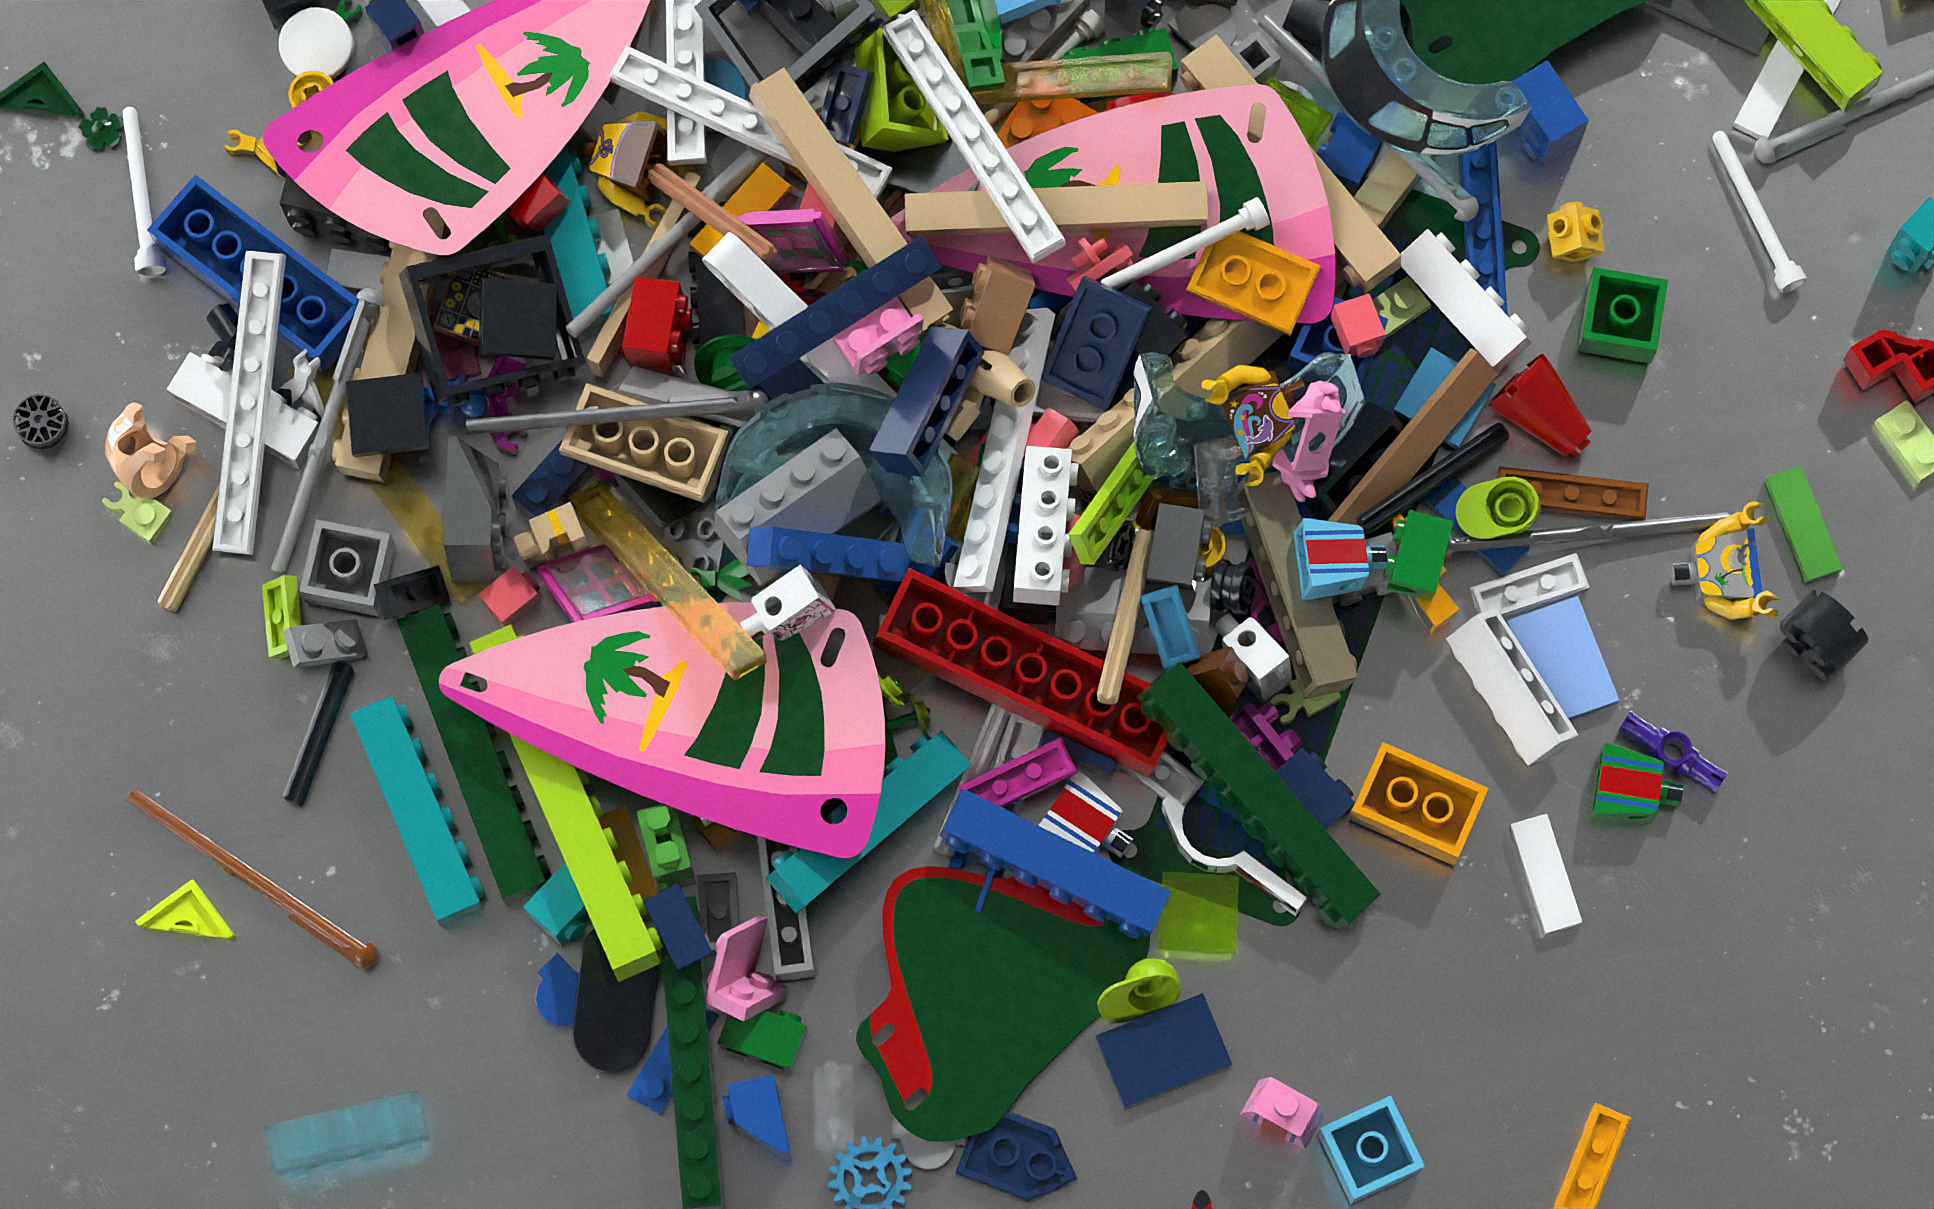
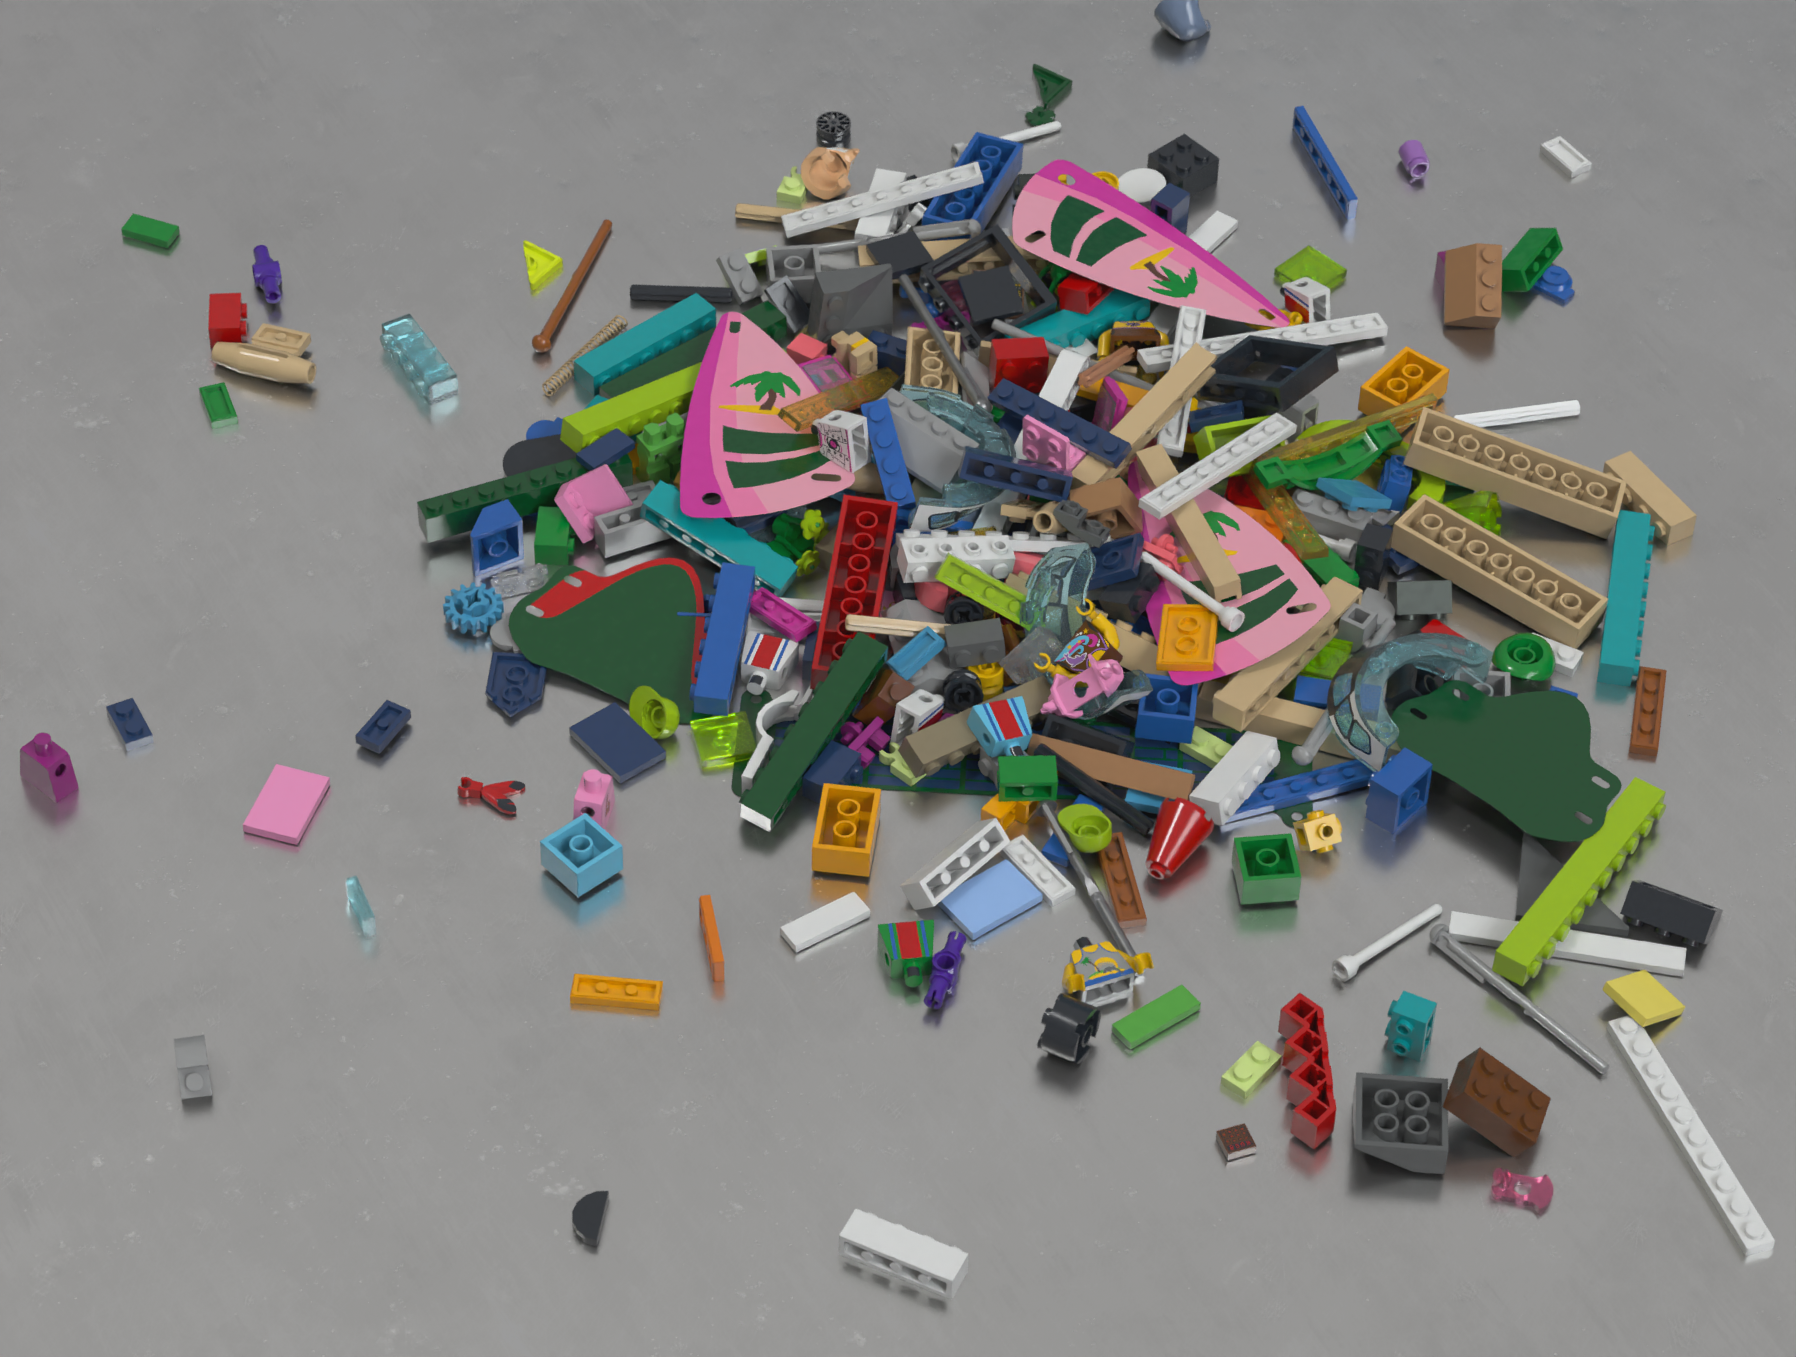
camera: 70 degrees right, 30 degrees down
coral brick [1331,293,1385,358] -> none
none -> tan piece [542,315,628,396]
none -> orange tile [699,895,725,982]
none -> dark grey slope [1053,500,1111,548]

